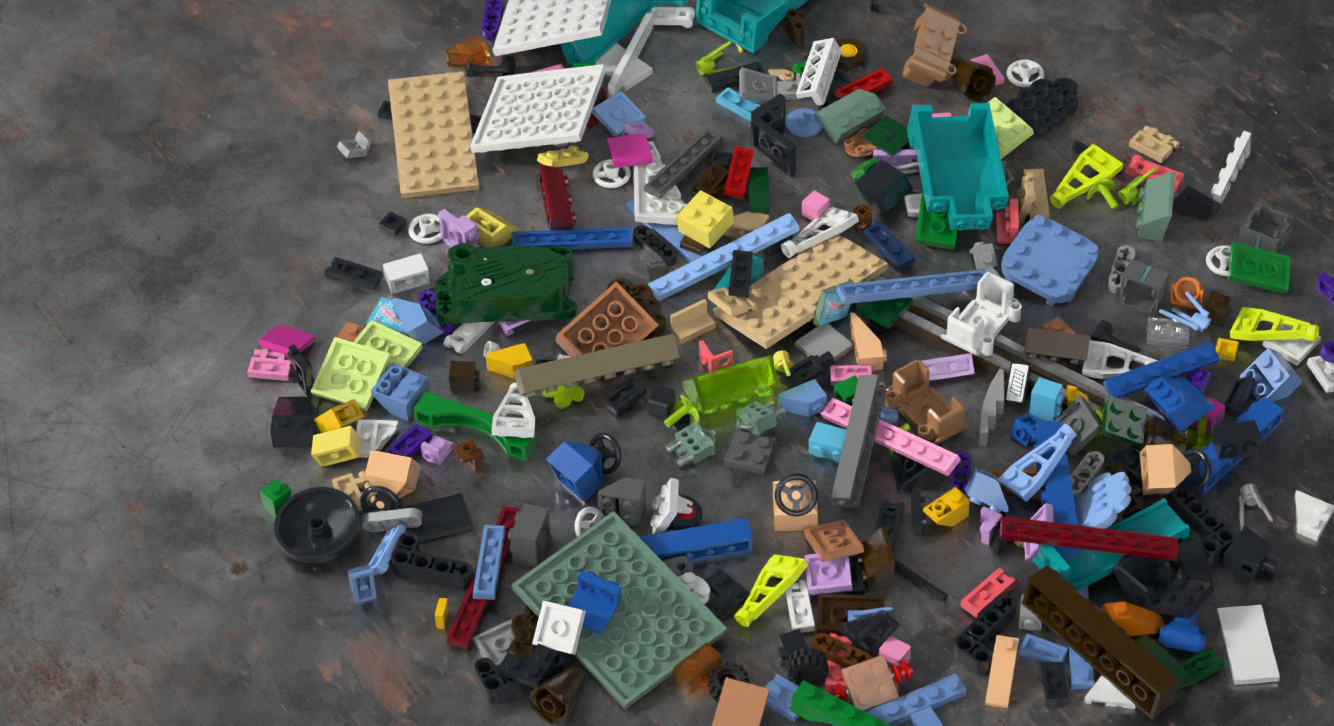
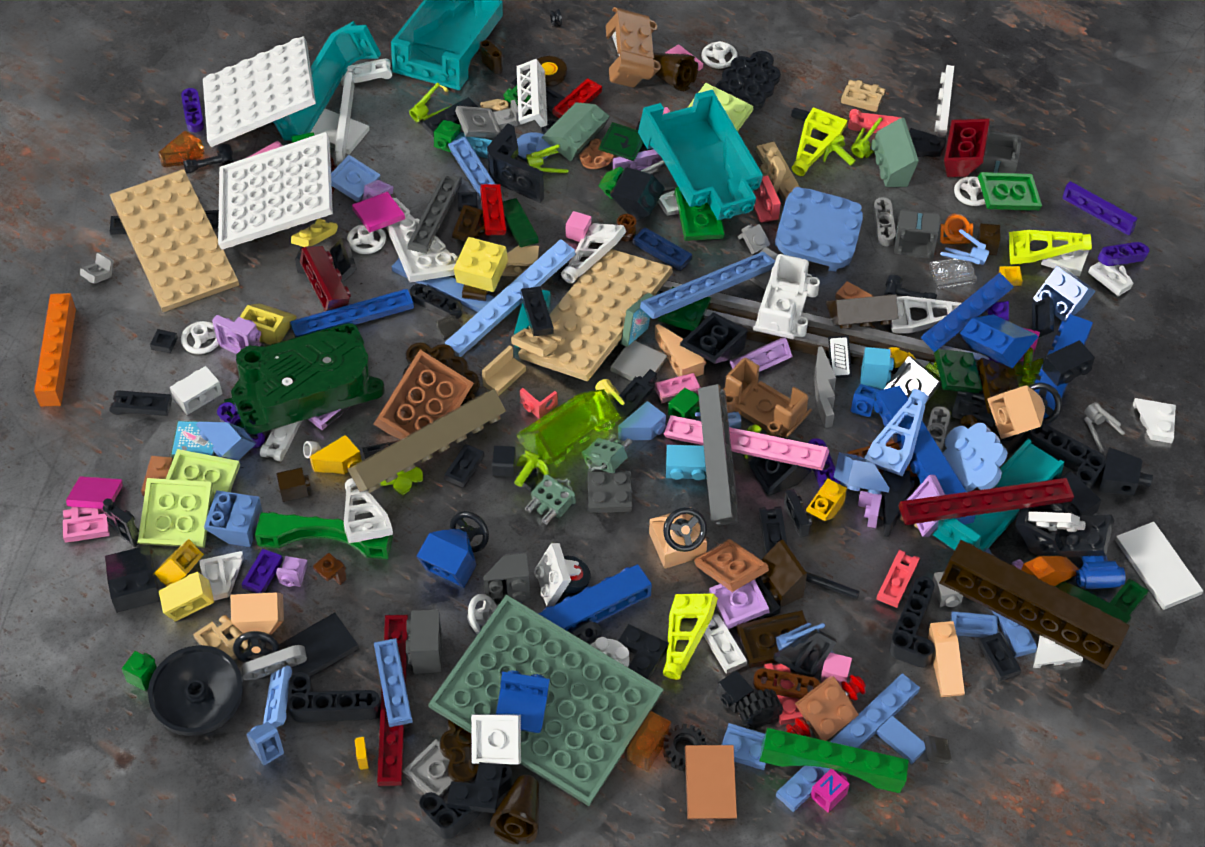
camera: 20 degrees left, 5 degrees up
none -> orange brick [34,293,76,407]
none -> black plate [330,238,357,281]
none -> green bracket [434,120,461,152]
none -> medium blue tile [448,137,495,198]
none -> lime plant [526,144,569,173]
none -> black slope [680,312,748,364]
none -> dark red slope [944,119,990,177]
none -> white plate [1028,512,1085,532]

